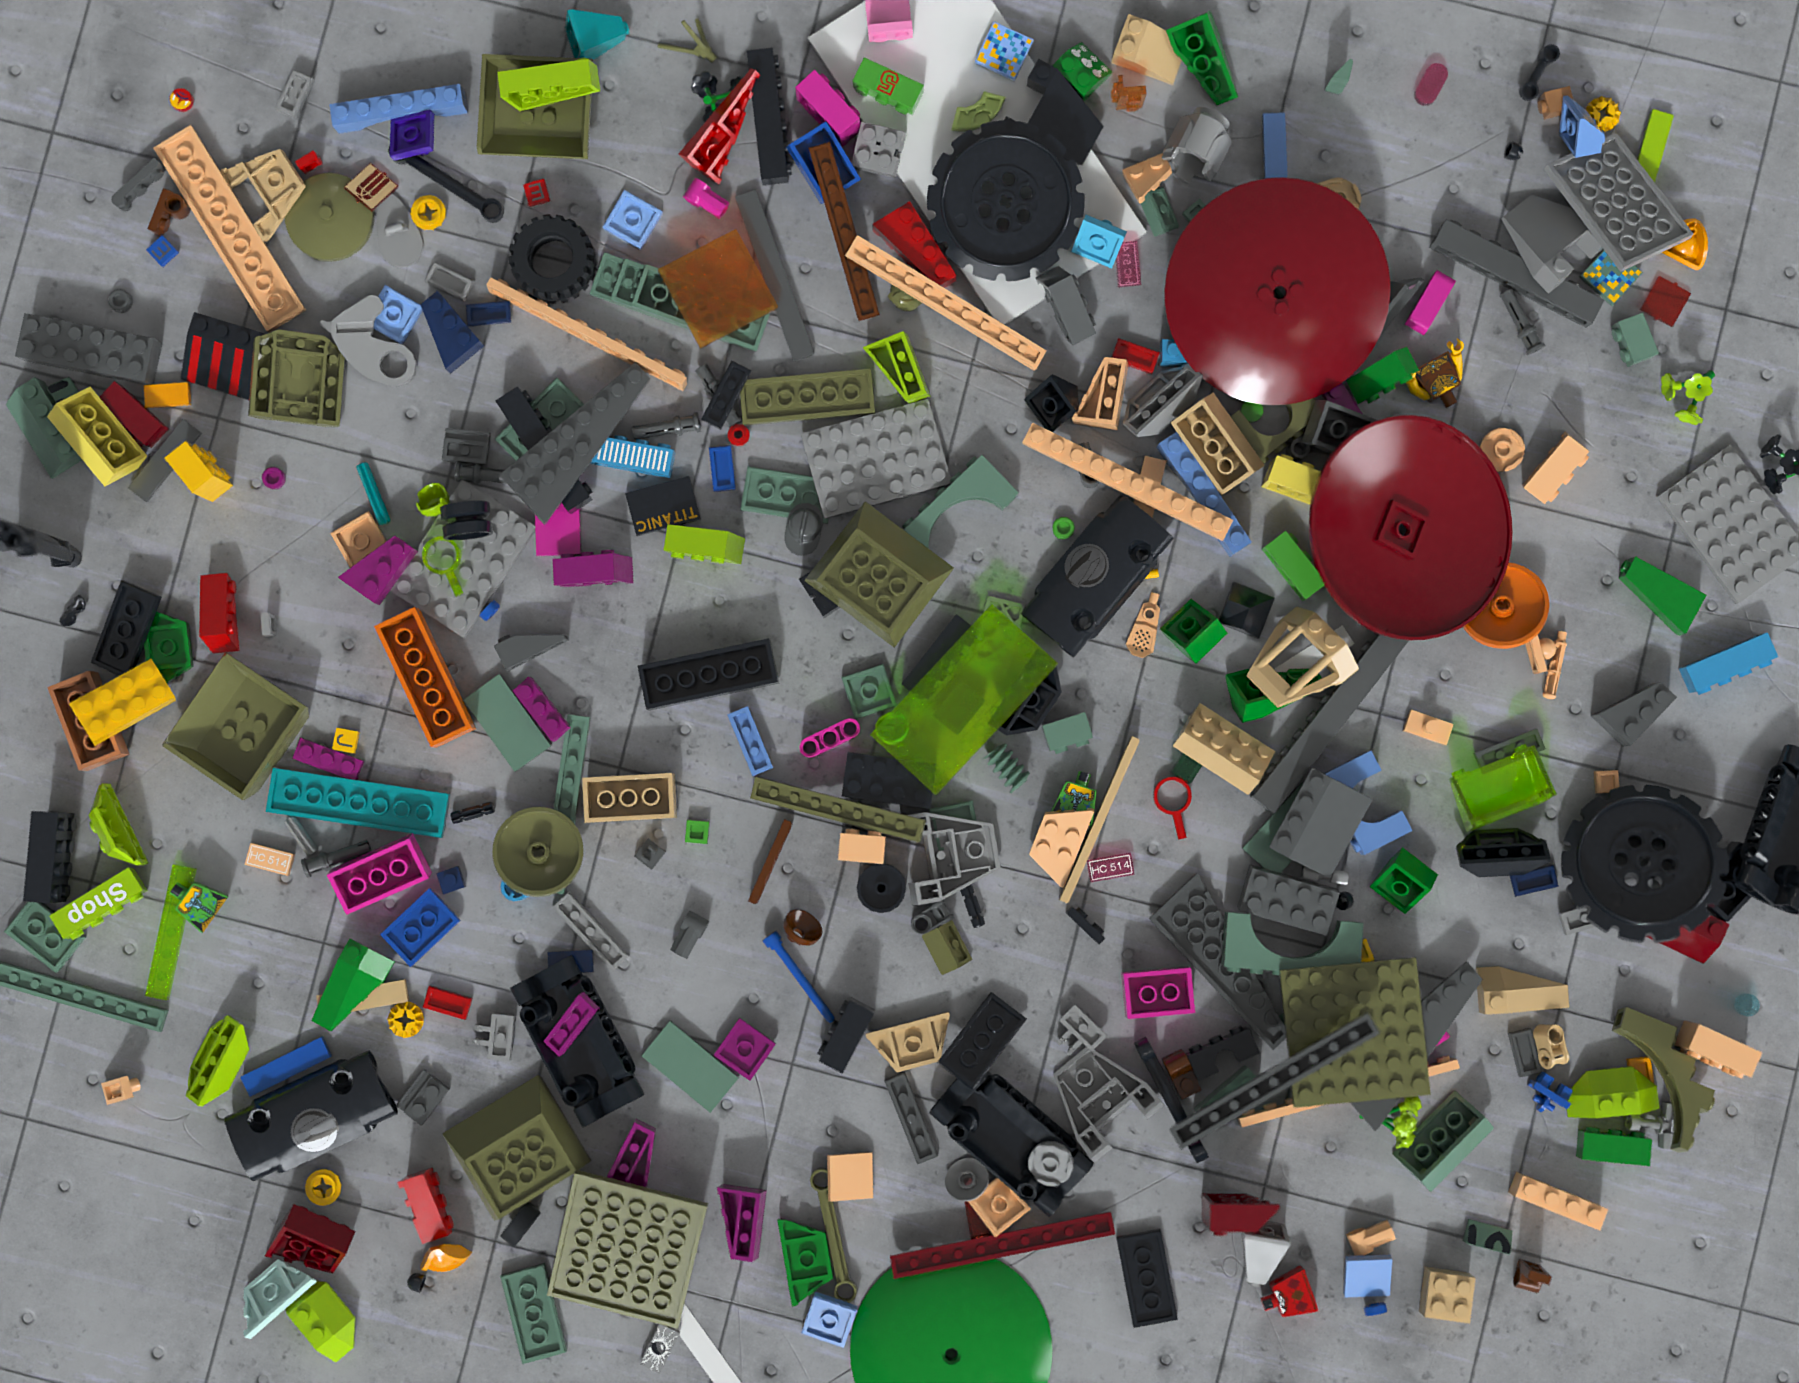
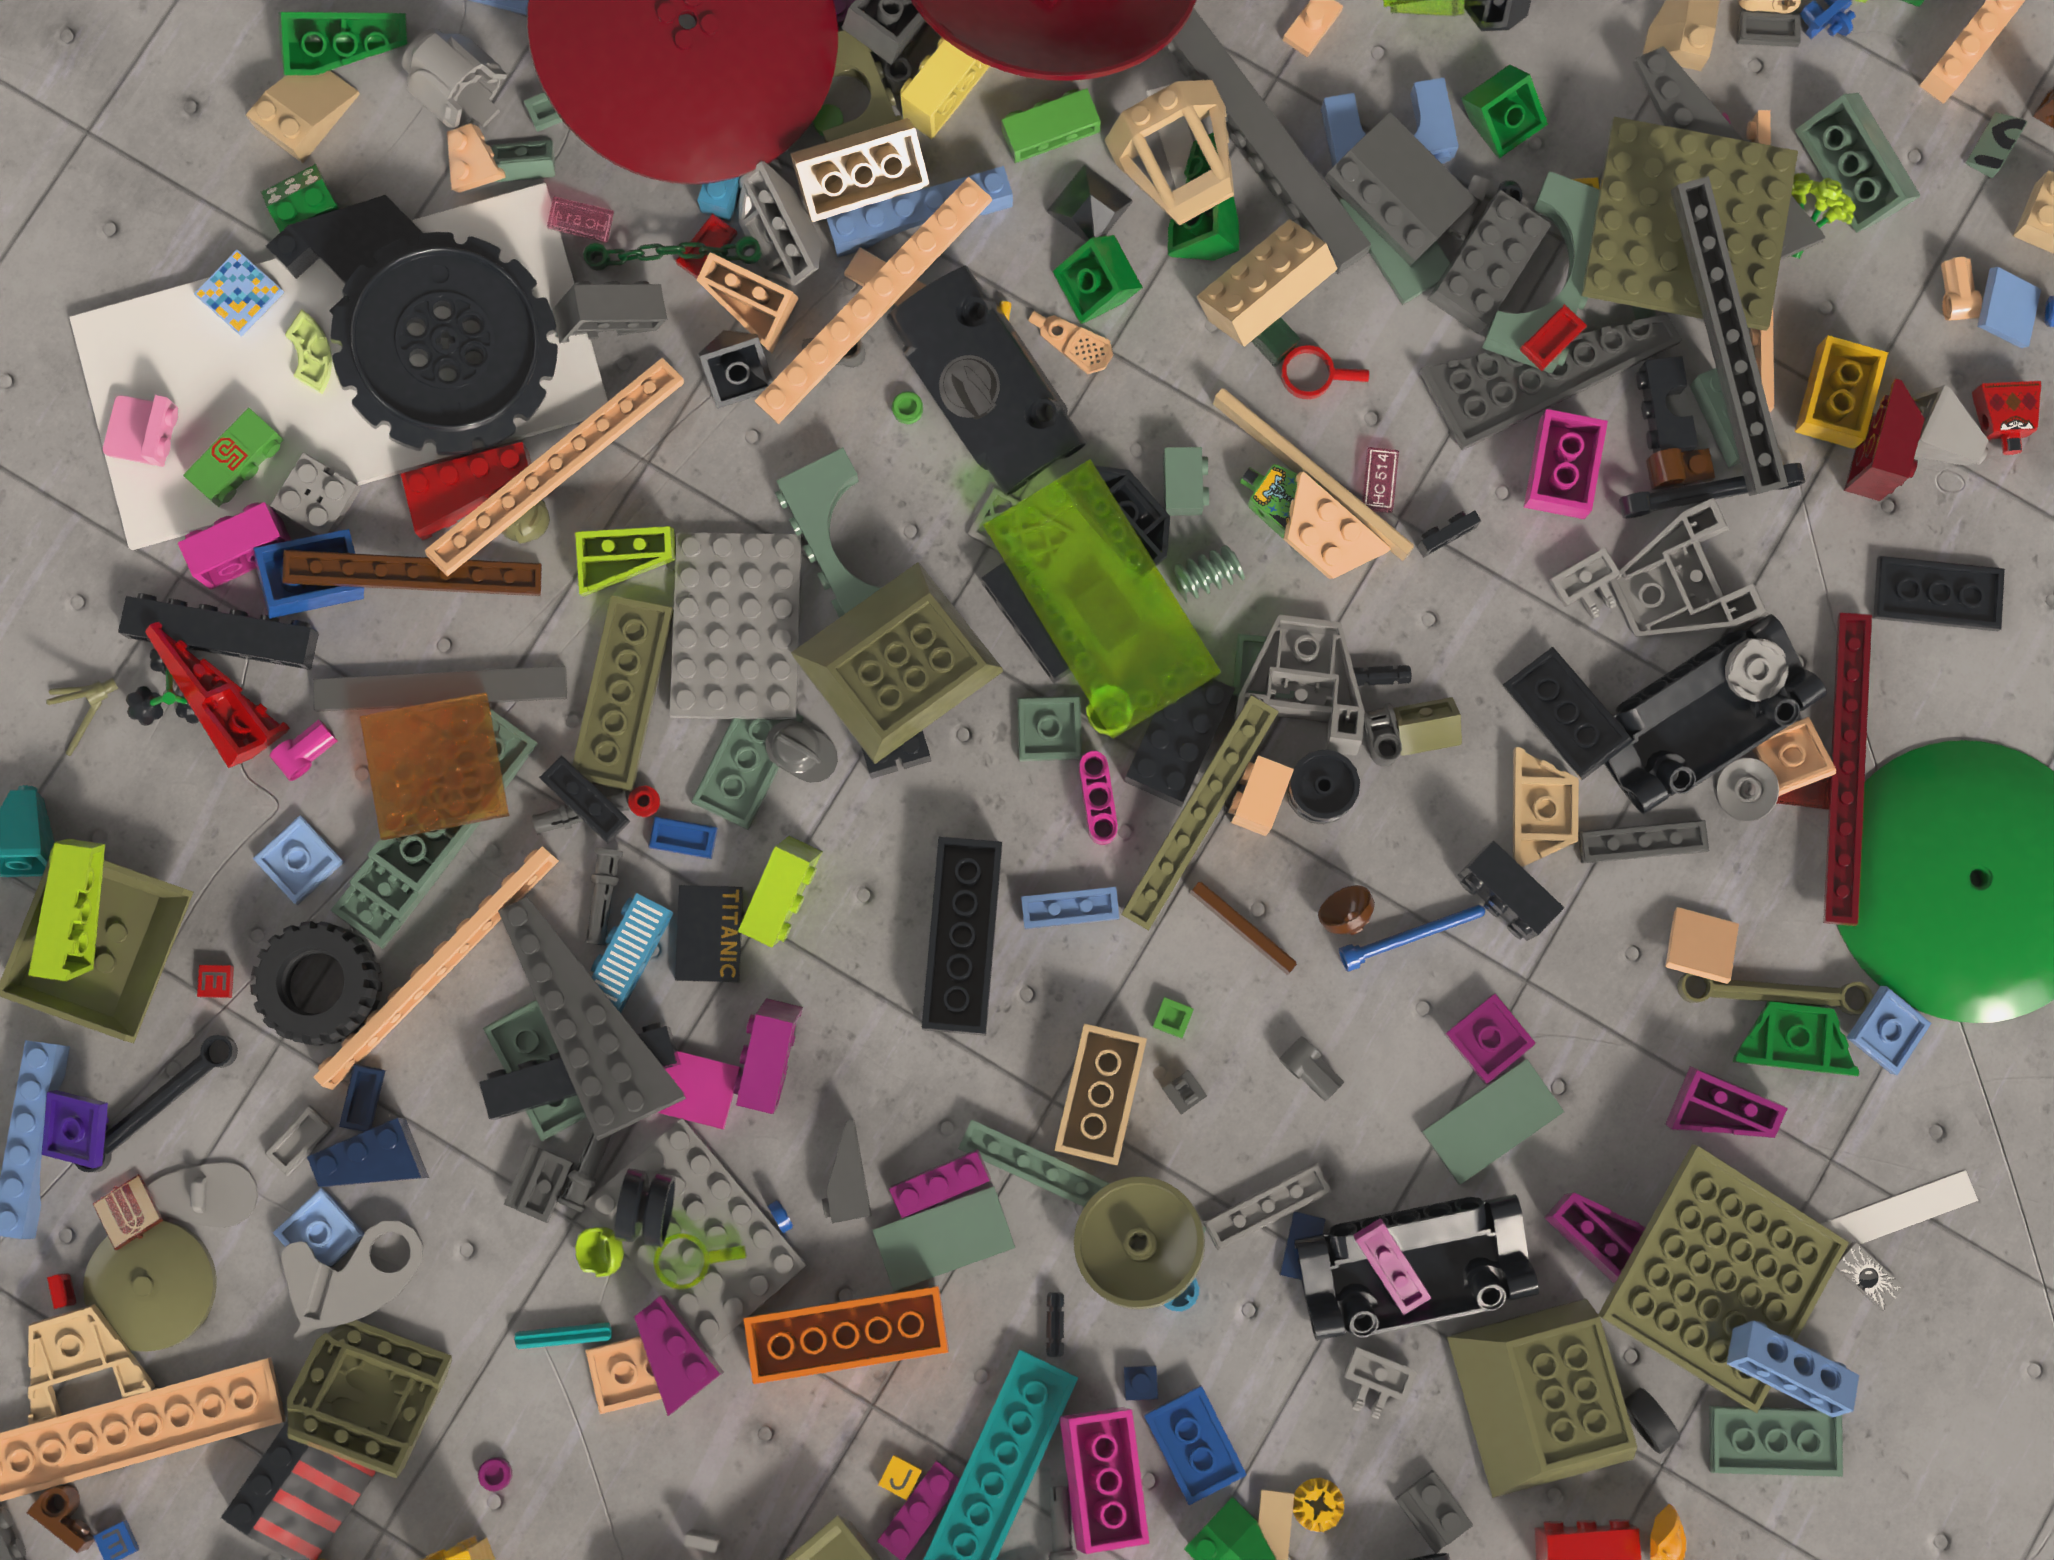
camera: 80 degrees left, 5 degrees down
yellow gear [411,195,446,230] -> none
red tile [422,985,473,1020] -> none
medium azure tile [1071,215,1127,269] -> none
clear orange bracket [1111,75,1146,112] -> none
none -> dark green piece [583,236,762,271]
none -> red tile [1520,304,1587,371]
none -> medium blue brick [1727,1321,1859,1418]
none -> yellow brick [1795,335,1888,449]

